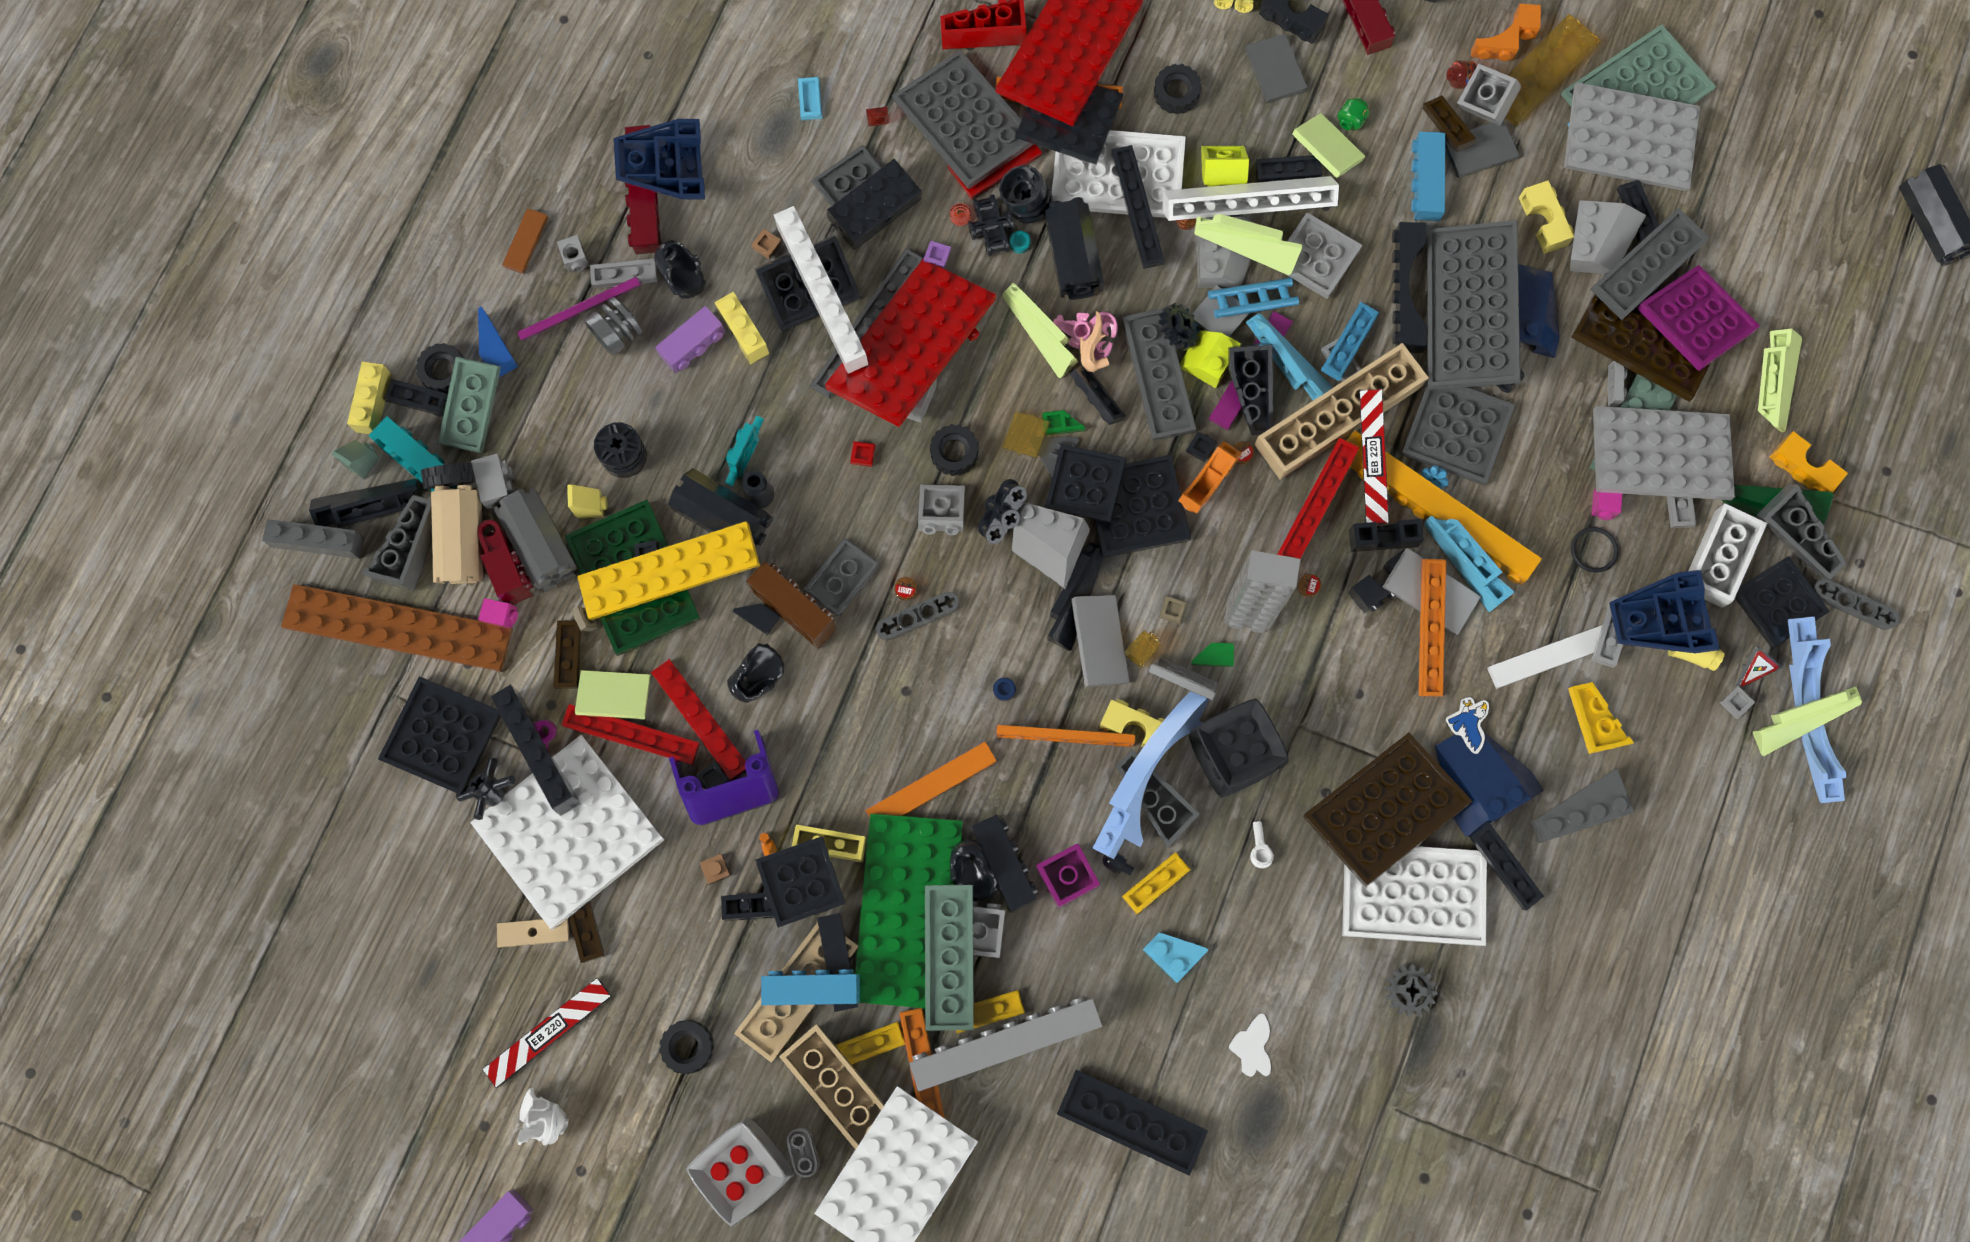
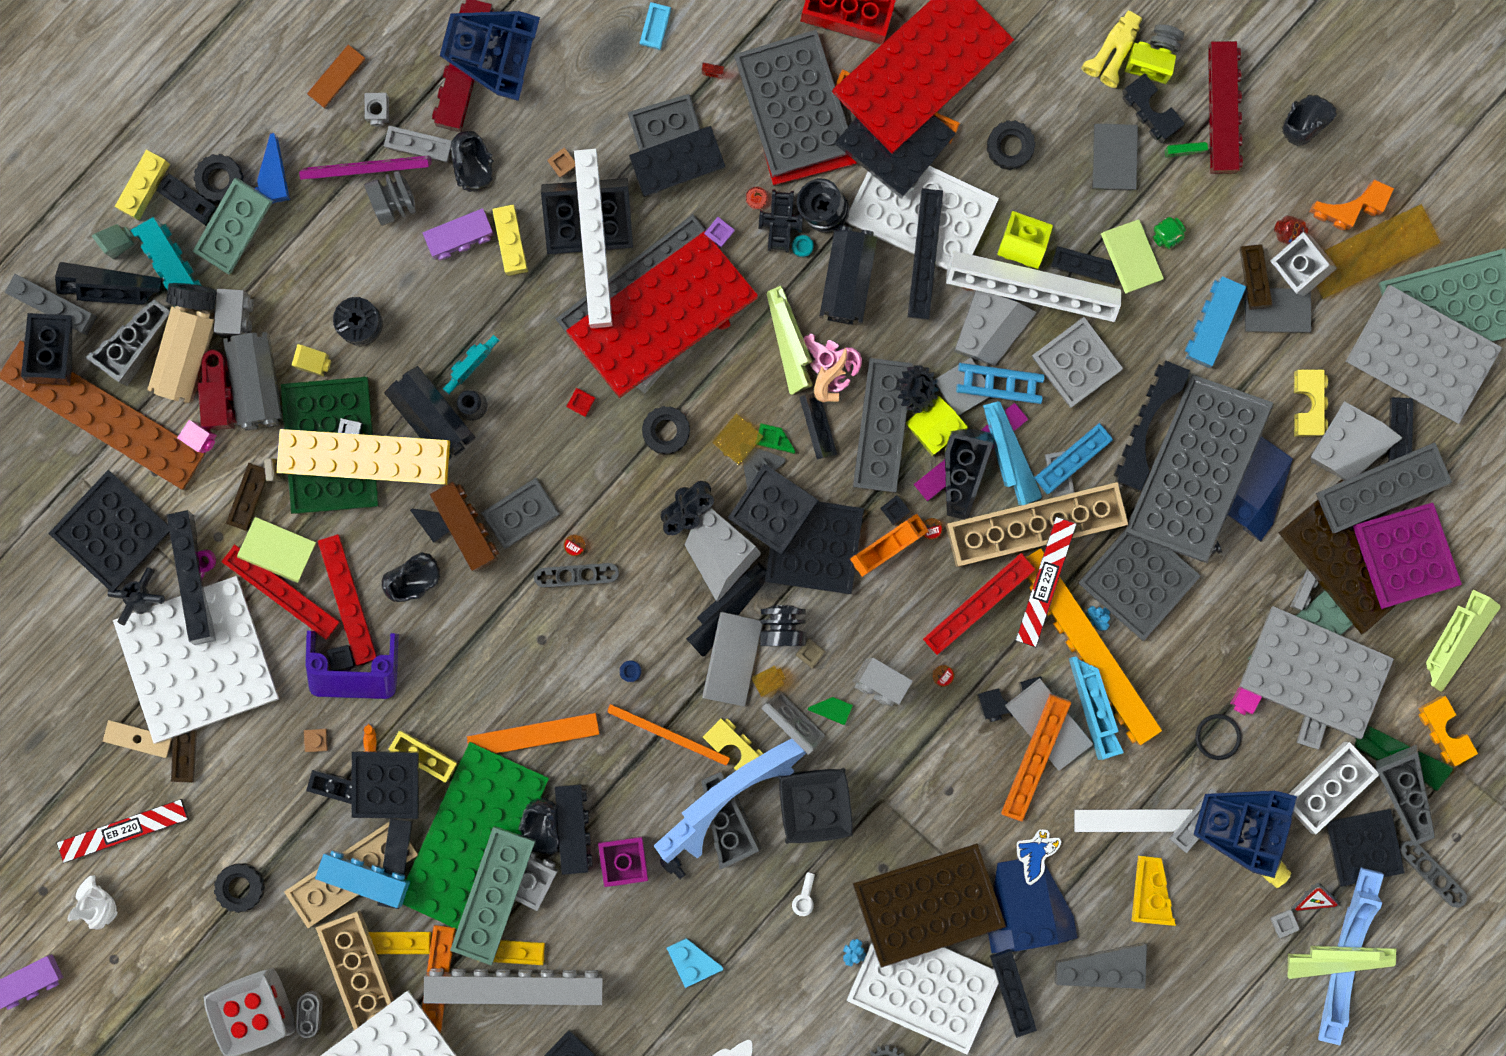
camera: 15 degrees right, 10 degrees up
light grey plate [918,485,965,535] -> none
yellow tile [1122,852,1190,915] -> none
yellowish green wedge [1194,214,1302,275] -> none
black arch [1349,519,1424,552] -> none
none -> black slope [21,313,72,385]
none -> black wheel [761,605,806,646]
none -> dark azure plant [843,939,866,967]
none -> green tile [1164,142,1208,158]

